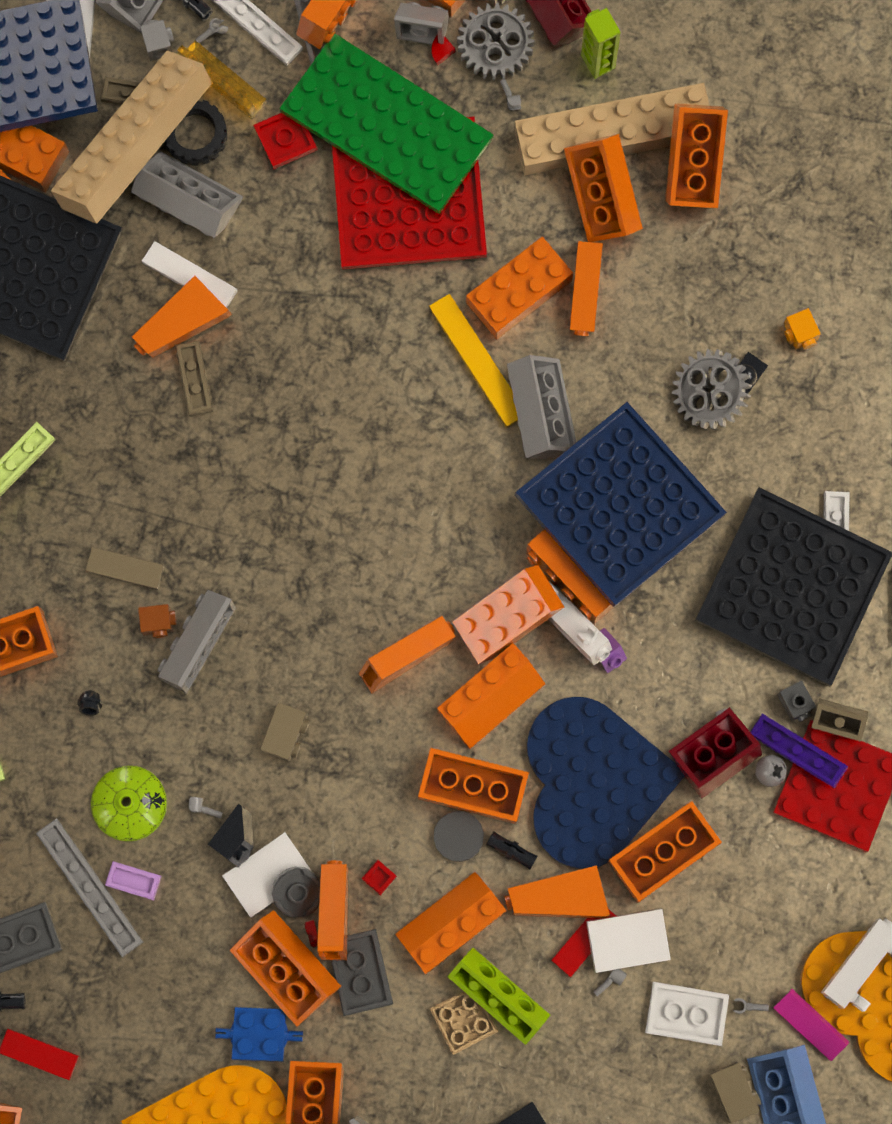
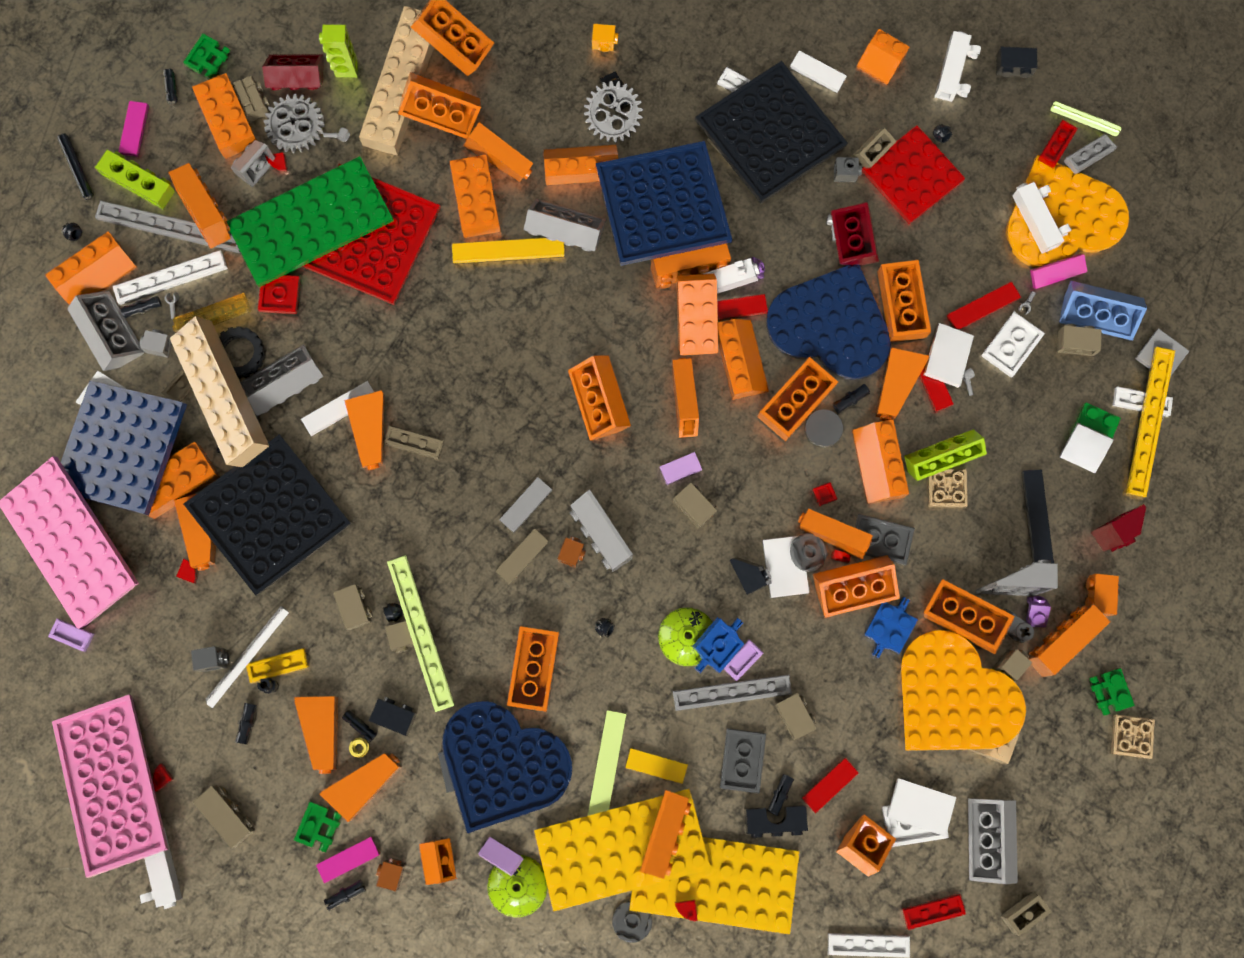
camera: 70 degrees left, 0 degrees up
light grey hand [188,797,223,819] -> none
dark purple tile [750,713,848,789] -> none
light grey piece [755,755,787,787] -> none
none -> light grey tile [499,477,552,533]
none -> orange slope [543,145,618,185]
none -> orange slope [568,355,631,441]
none -> lavender tile [659,452,702,485]
none -> blue plate [692,617,744,673]
none -> red tile [717,294,768,321]
none -> dark tan brick [775,693,817,740]
none -> red tile [947,282,1021,330]

